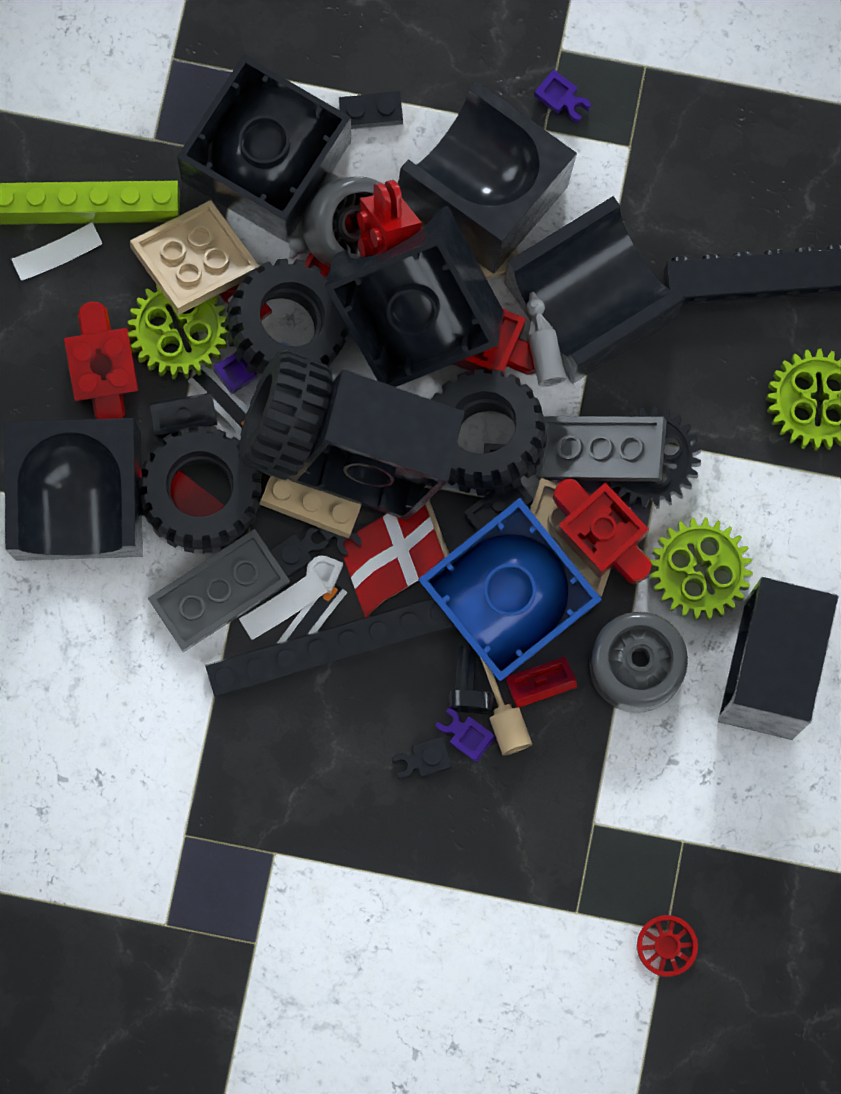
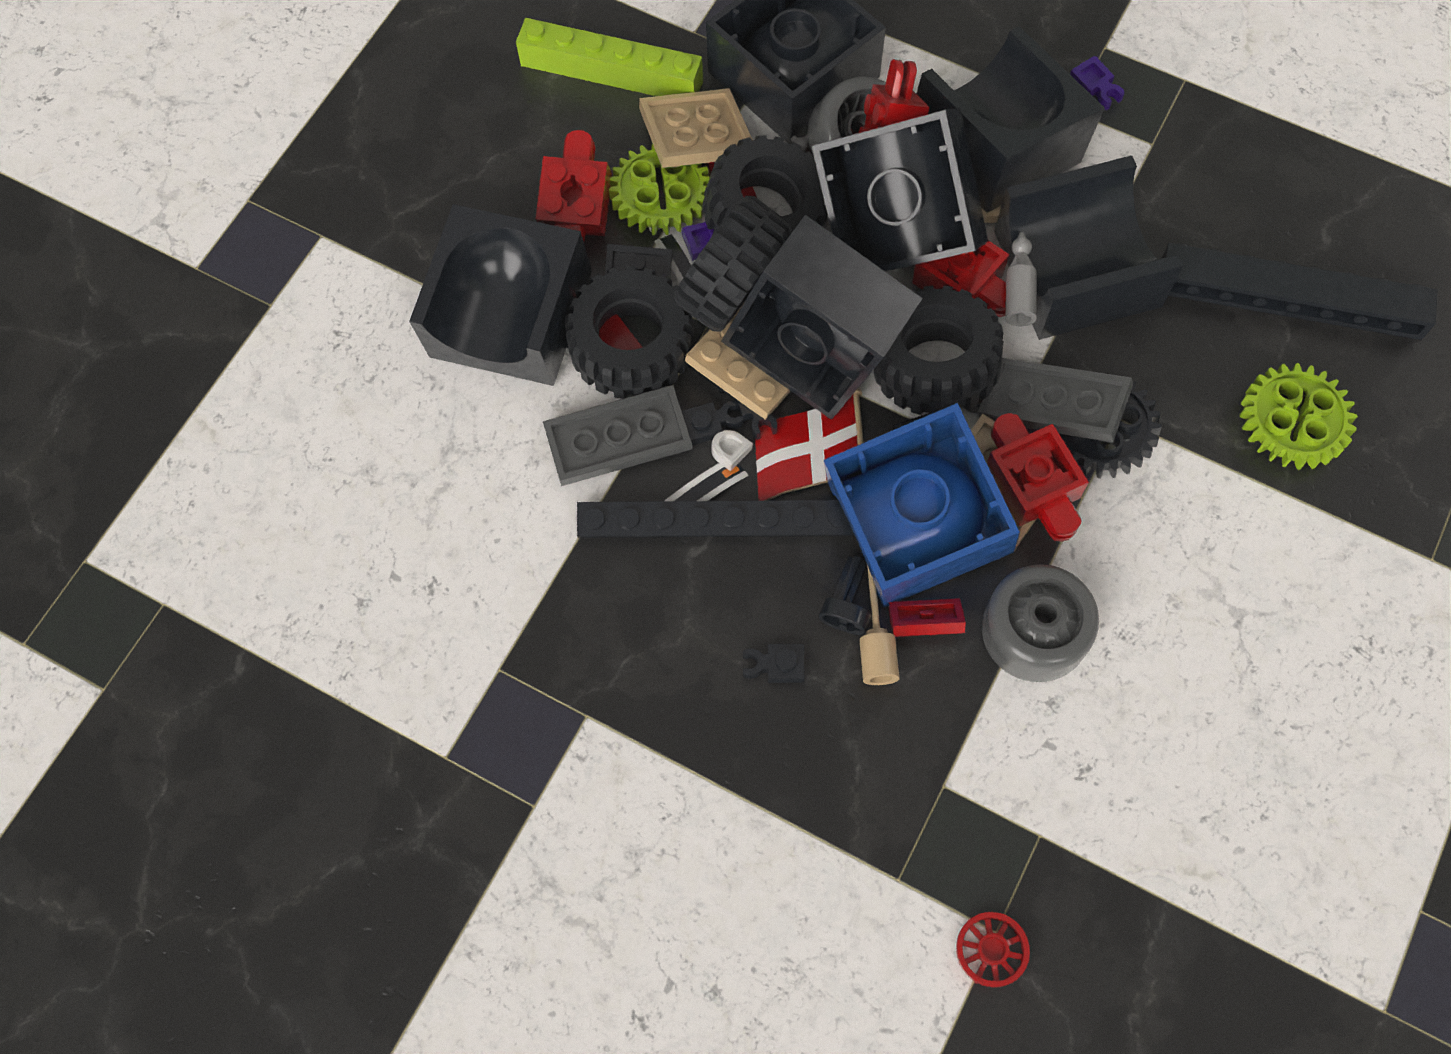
camera: 25 degrees right, 10 degrees down
white sticker [11,222,103,281] -> none
white sticker [239,570,328,640] -> none
black plate [339,91,403,129] -> none
dark purple plate [436,708,496,763] -> none
lime gear [649,517,753,621] -> none
black piece [718,577,839,740] -> none

